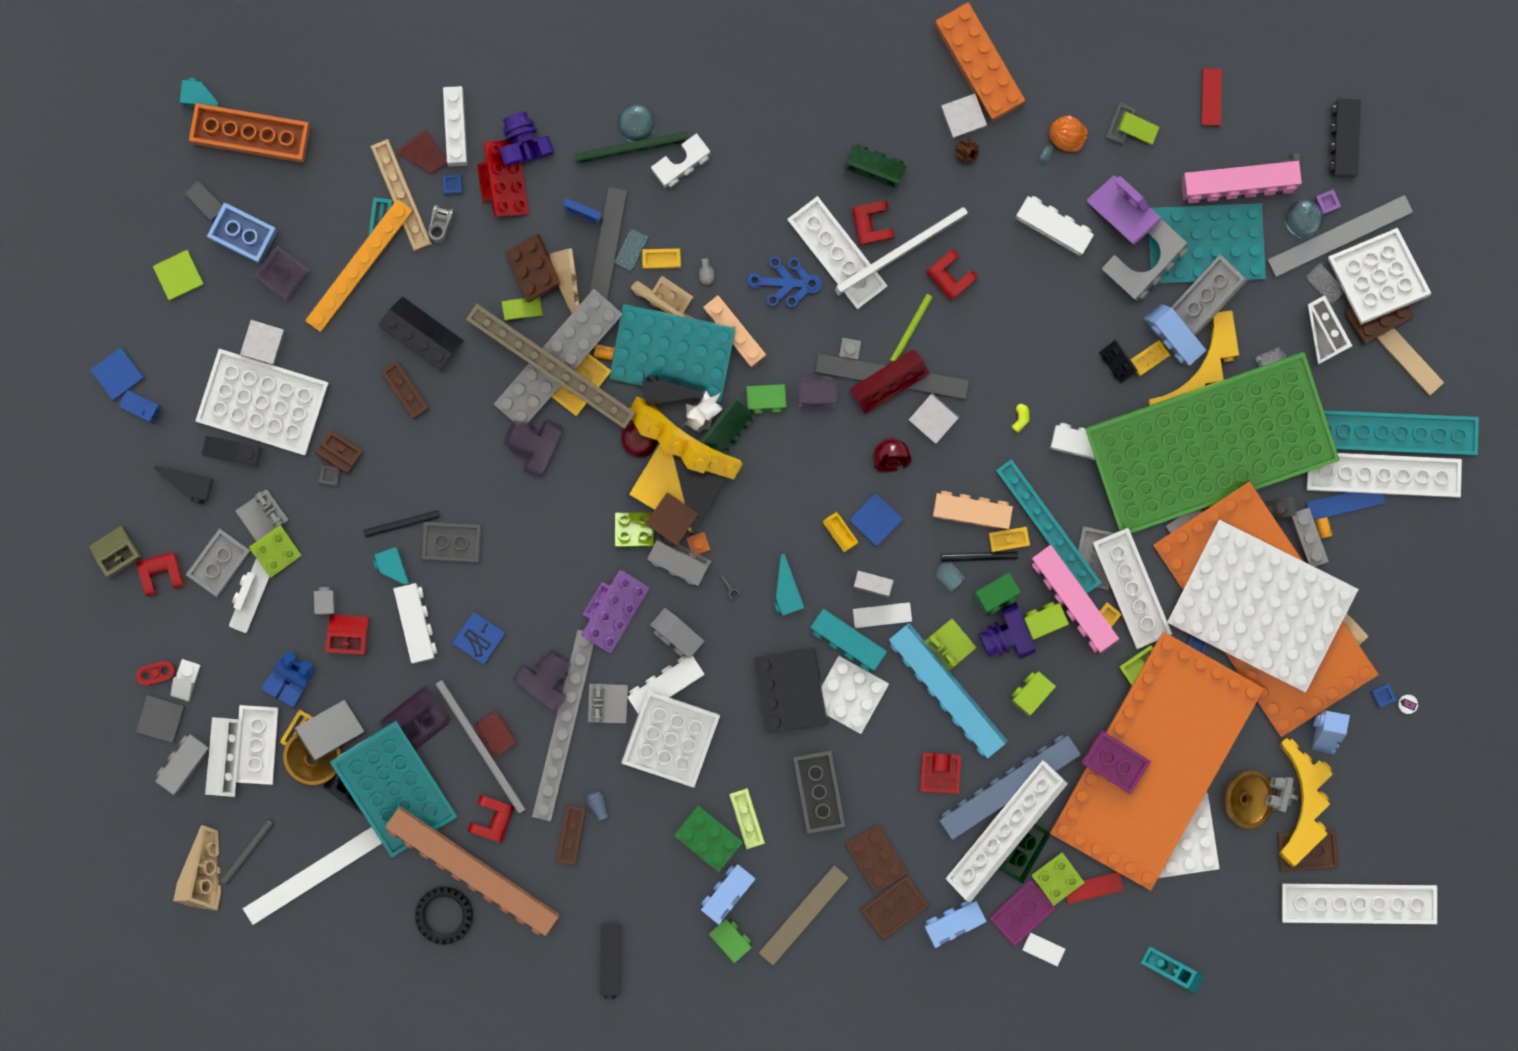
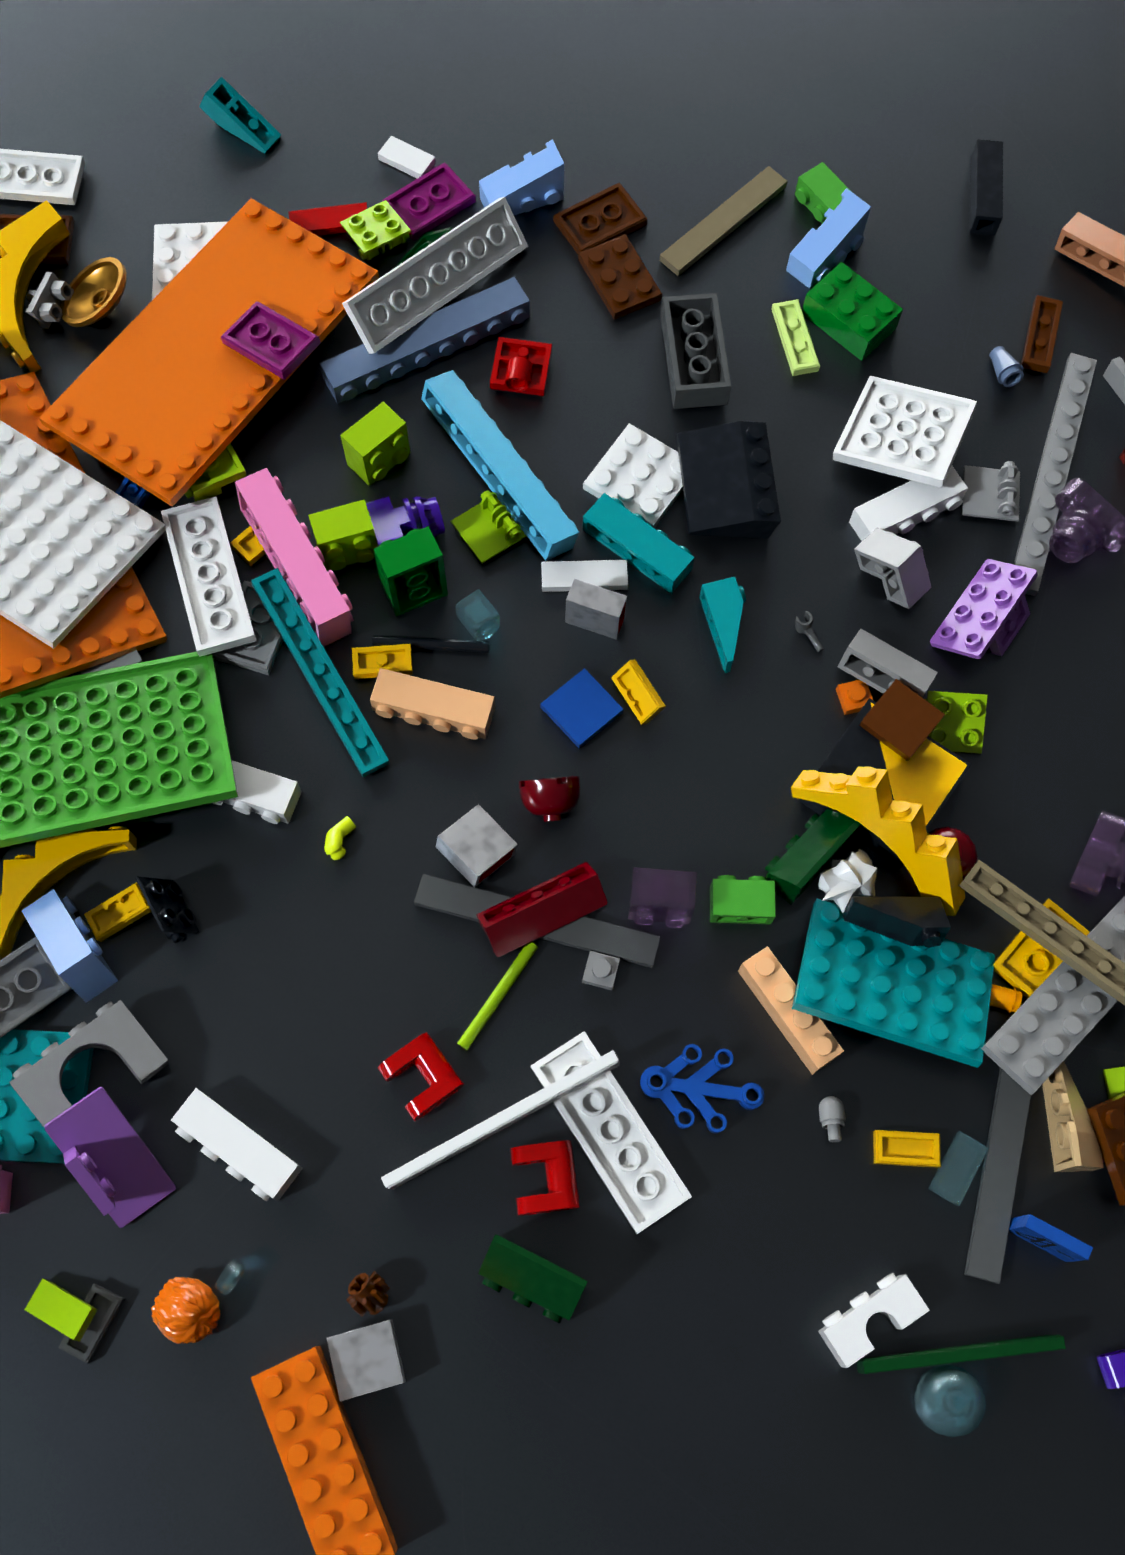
camera: 175 degrees left, 15 degrees down
tan bracket [631,276,694,318] -> none

